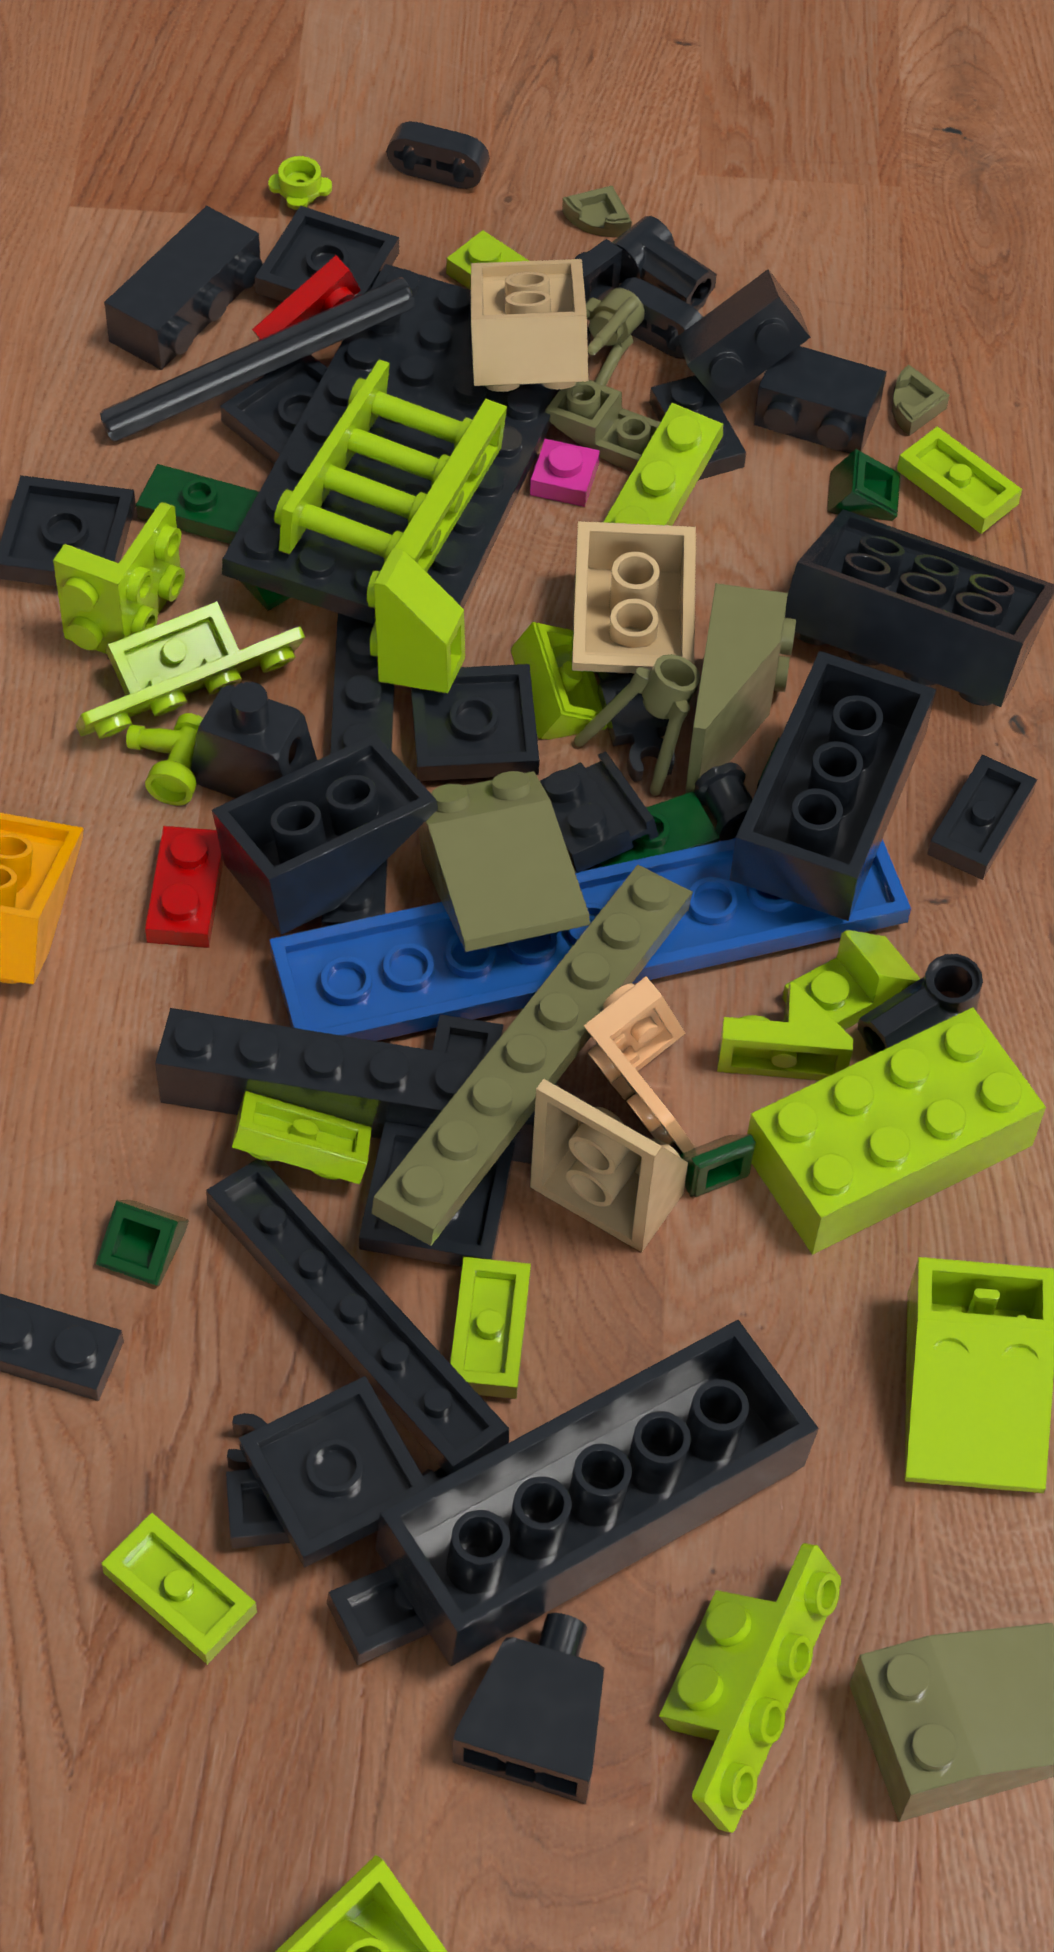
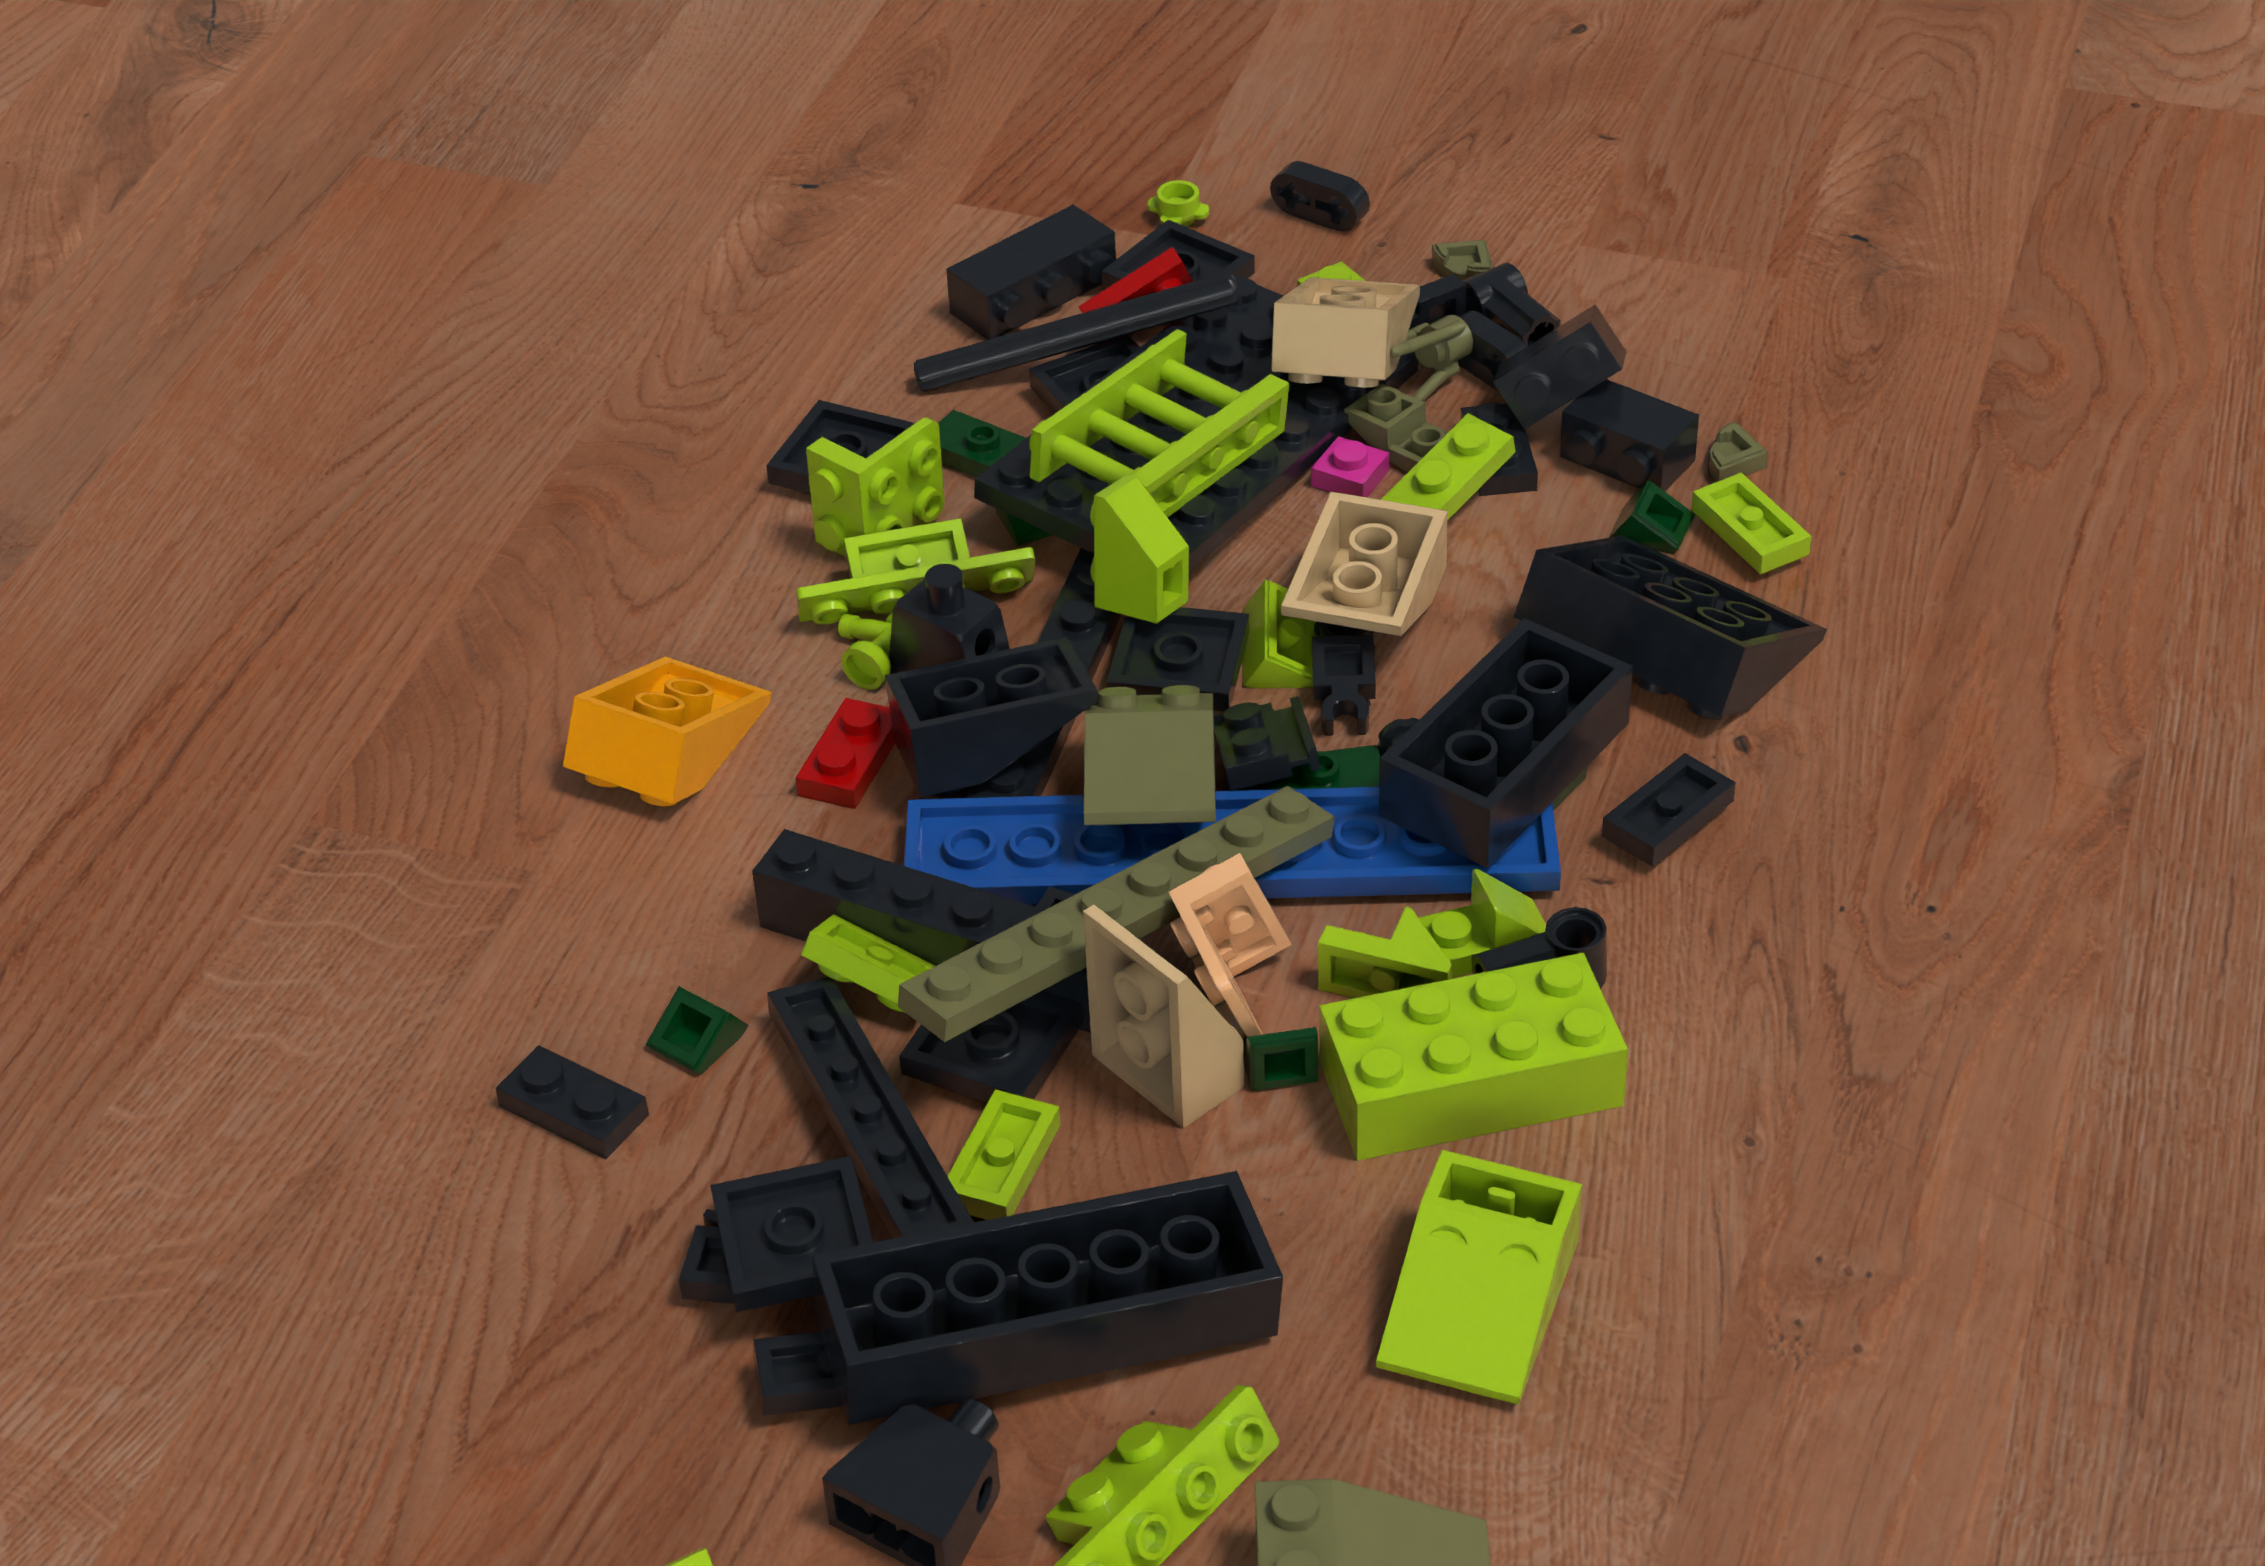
camera: 20 degrees right, 15 degrees down
lime plate [101,1512,257,1665] -> none
olive plant [574,654,700,796] -> none
olive slope [685,583,796,794] -> none

